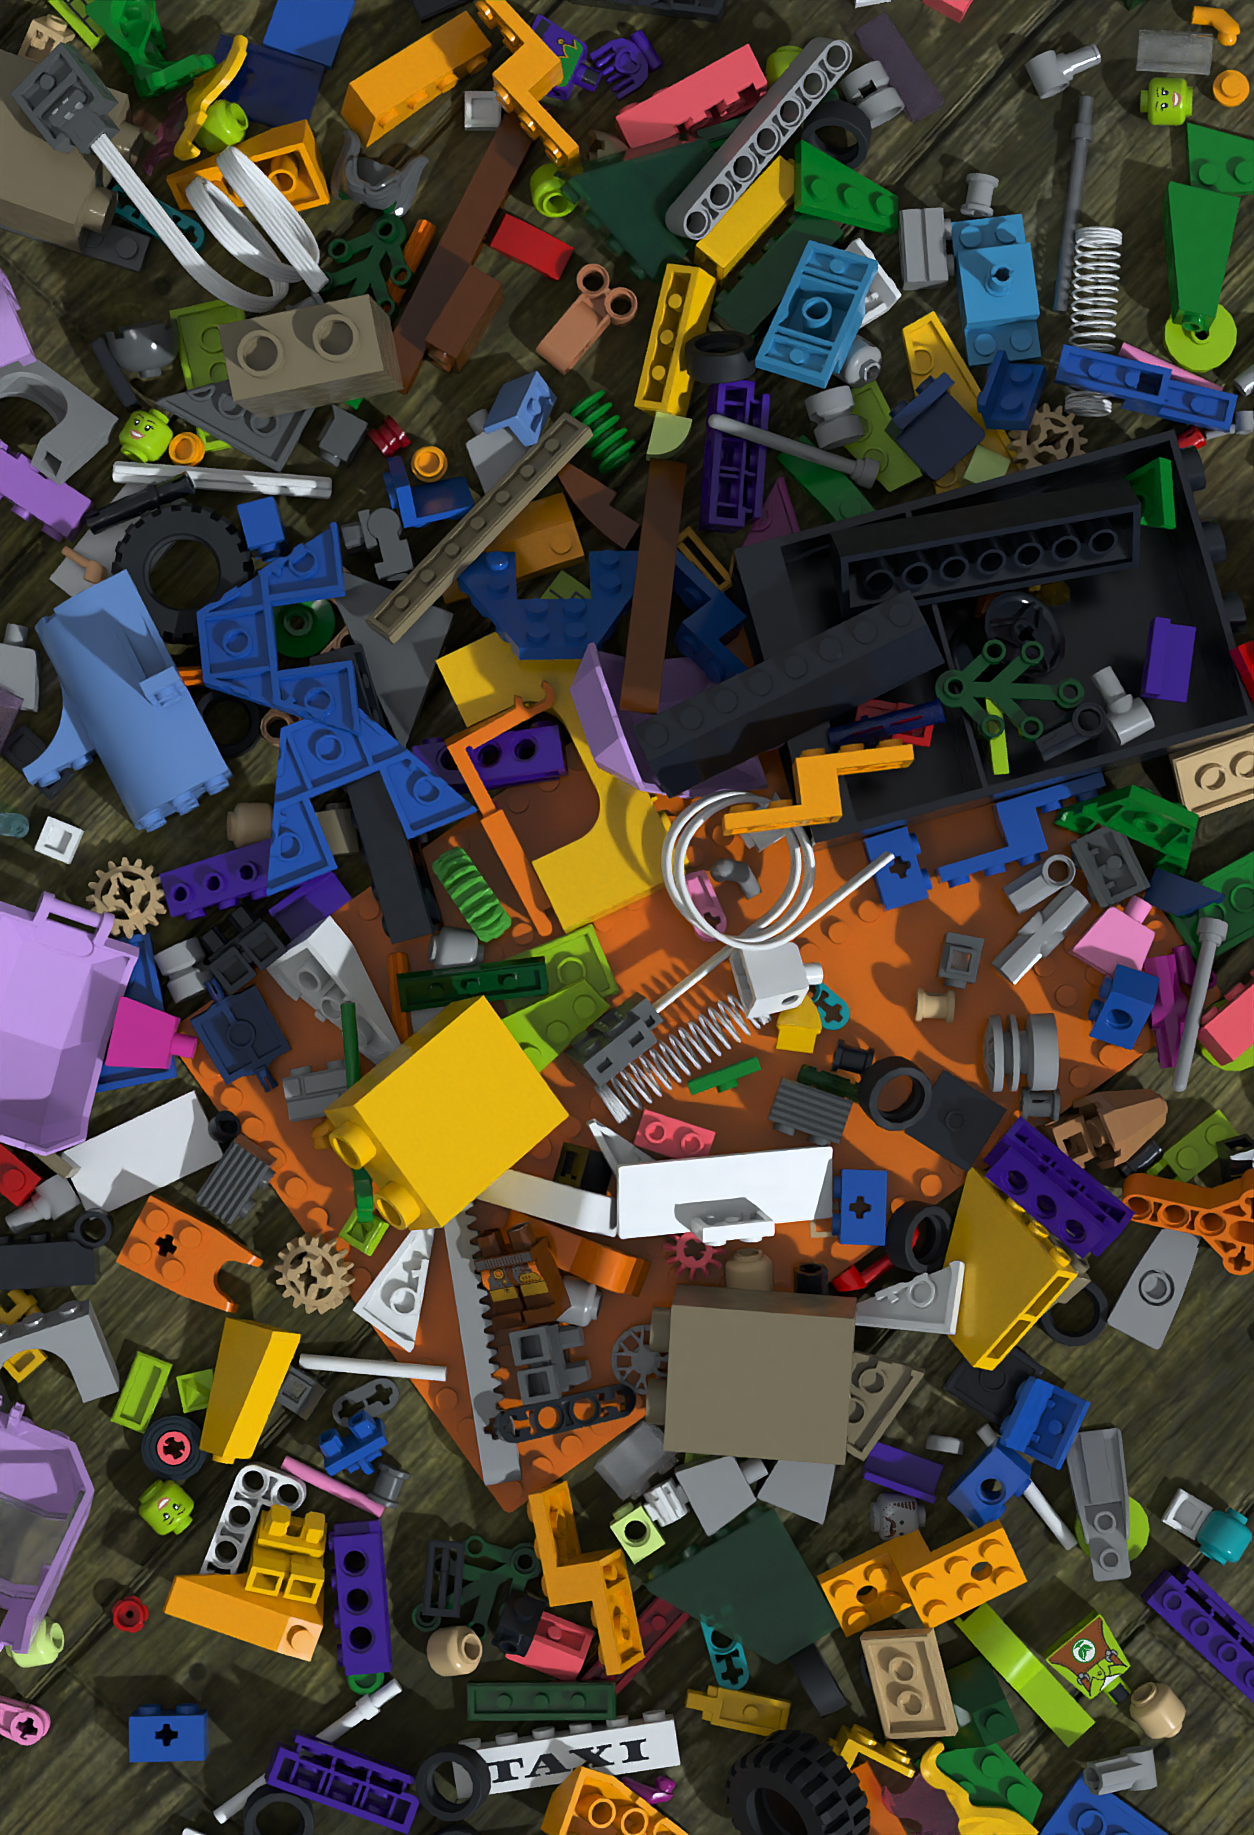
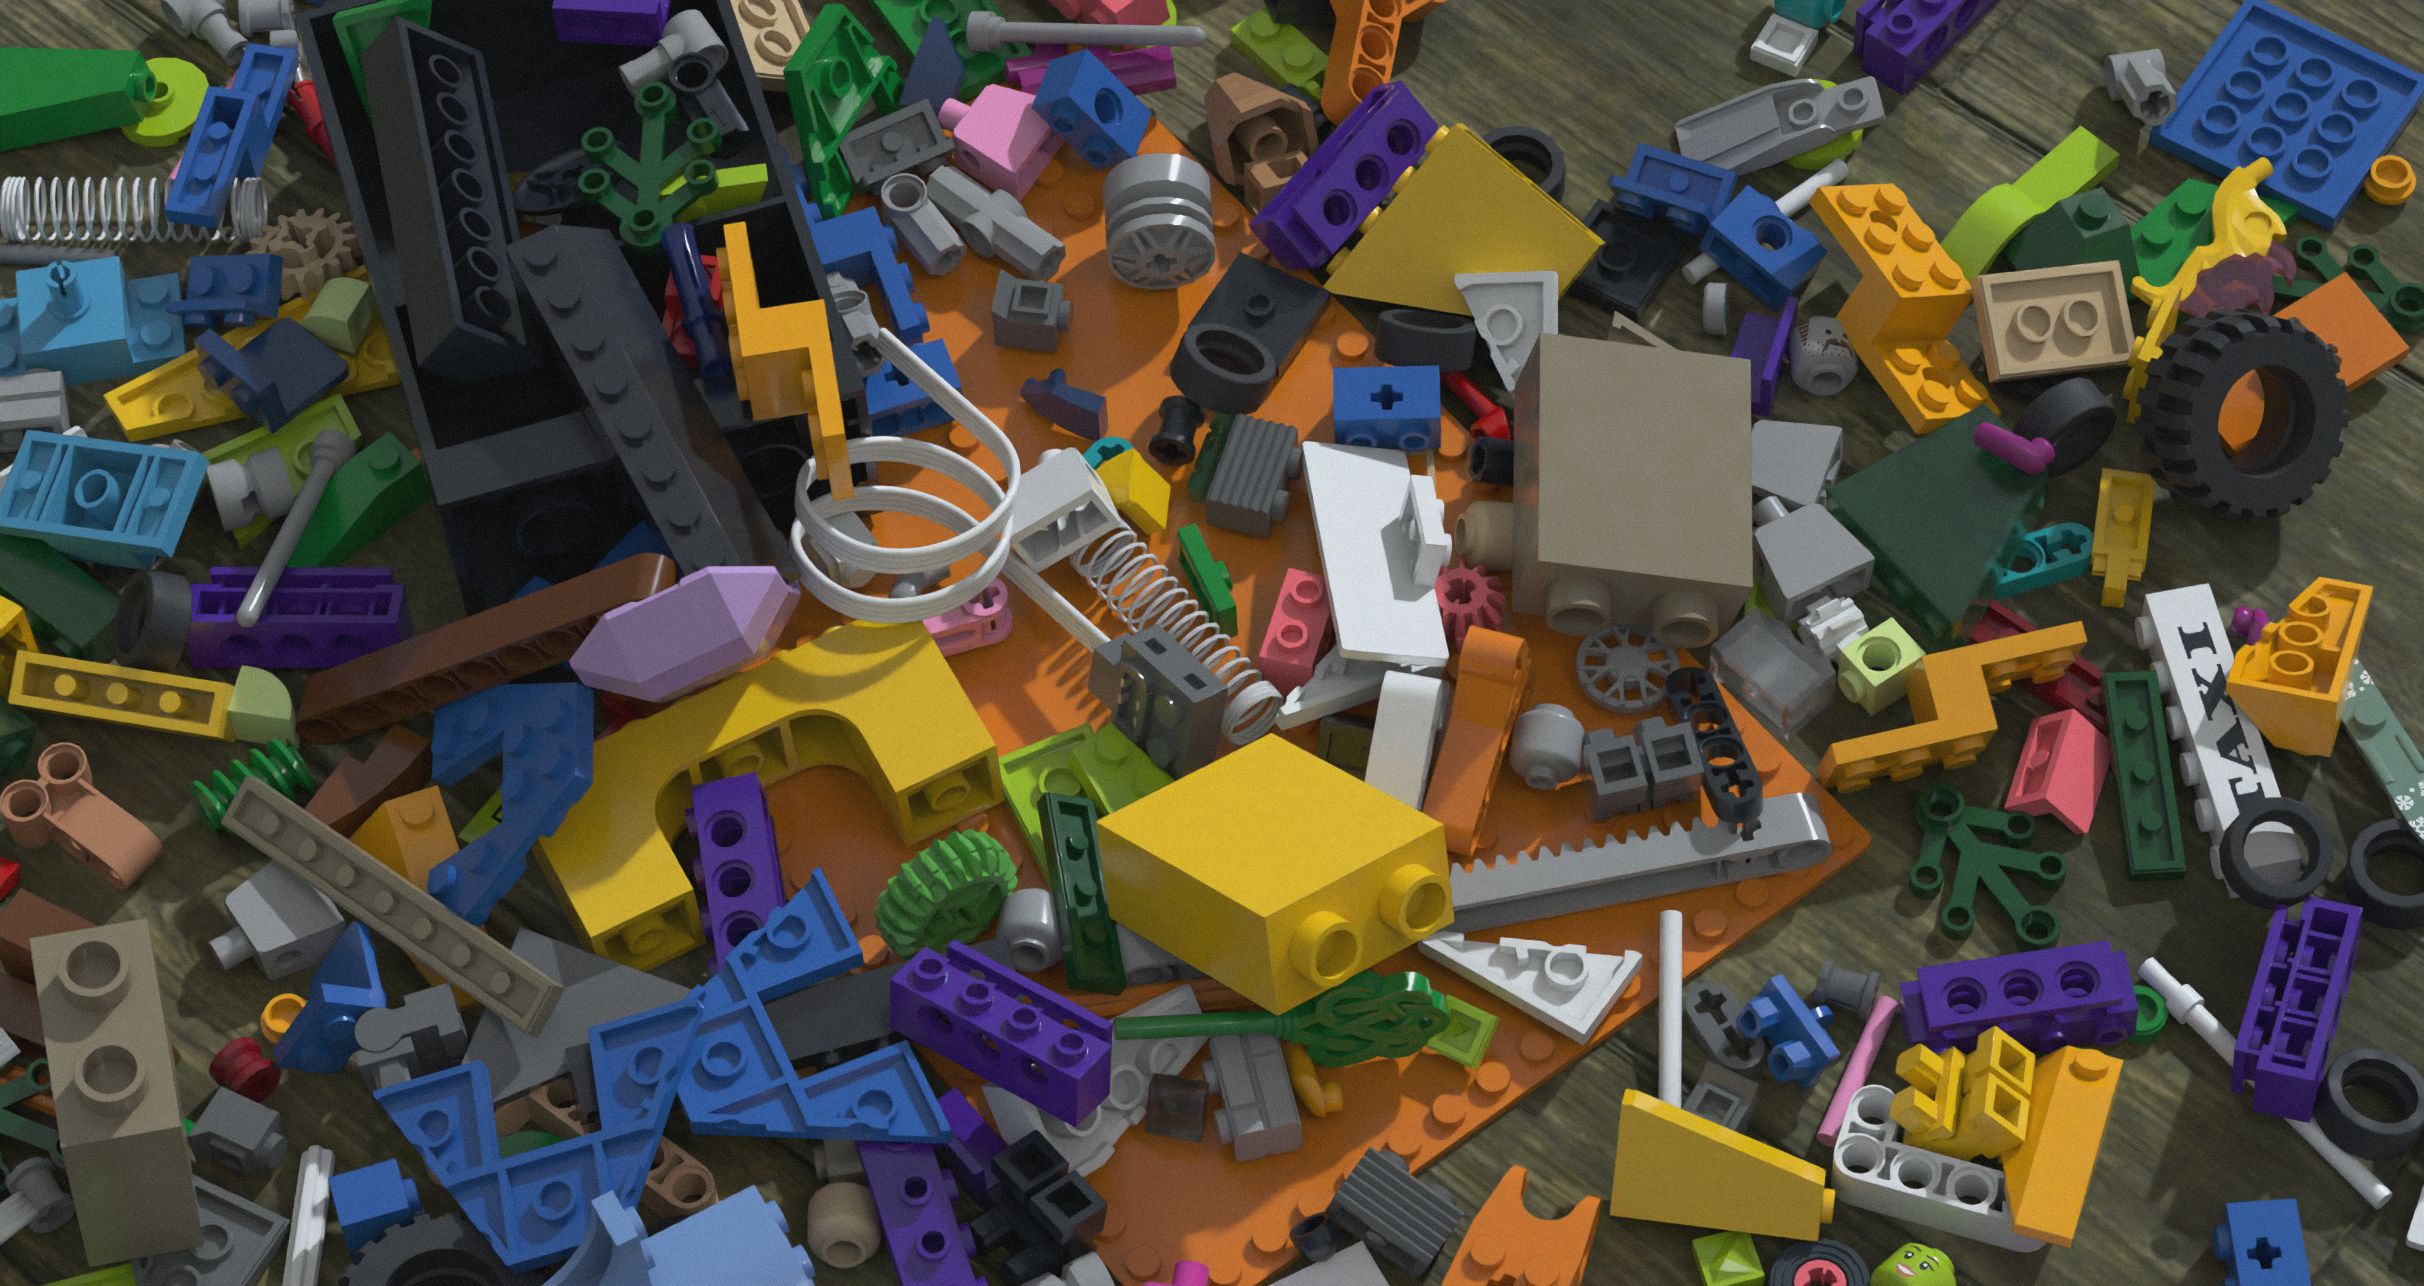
camera: 85 degrees left, 30 degrees down
dark blue plate [190,976,292,1093] -> none
tan gear [275,1232,355,1314] -> none
black tile [422,1539,466,1618] -> none
tan head [426,1626,482,1676] -> none
orange hinge [444,680,555,936] -> none
reddish brown hips [473,1222,571,1331] -> none
medium blue panel [482,371,557,447] -> none
black bracket [491,1589,546,1657] -> none
magenta tile [742,476,800,547] -> none
tan bush [914,988,955,1023] -> none
dark grey bush [1019,1087,1060,1121] -> none
torso [1041,1609,1131,1705] -> none
light grey piece [1107,1205,1210,1350] -> none
tan head [1129,1682,1186,1739] -> none
none -> light grey piece [826,271,887,378]
none -> dark purple brick [890,939,1113,1128]
none -> dark blue slope [1020,368,1109,442]
none -> clear smoke tile [1145,1073,1210,1143]
none -> magenta arm [1973,422,2055,474]

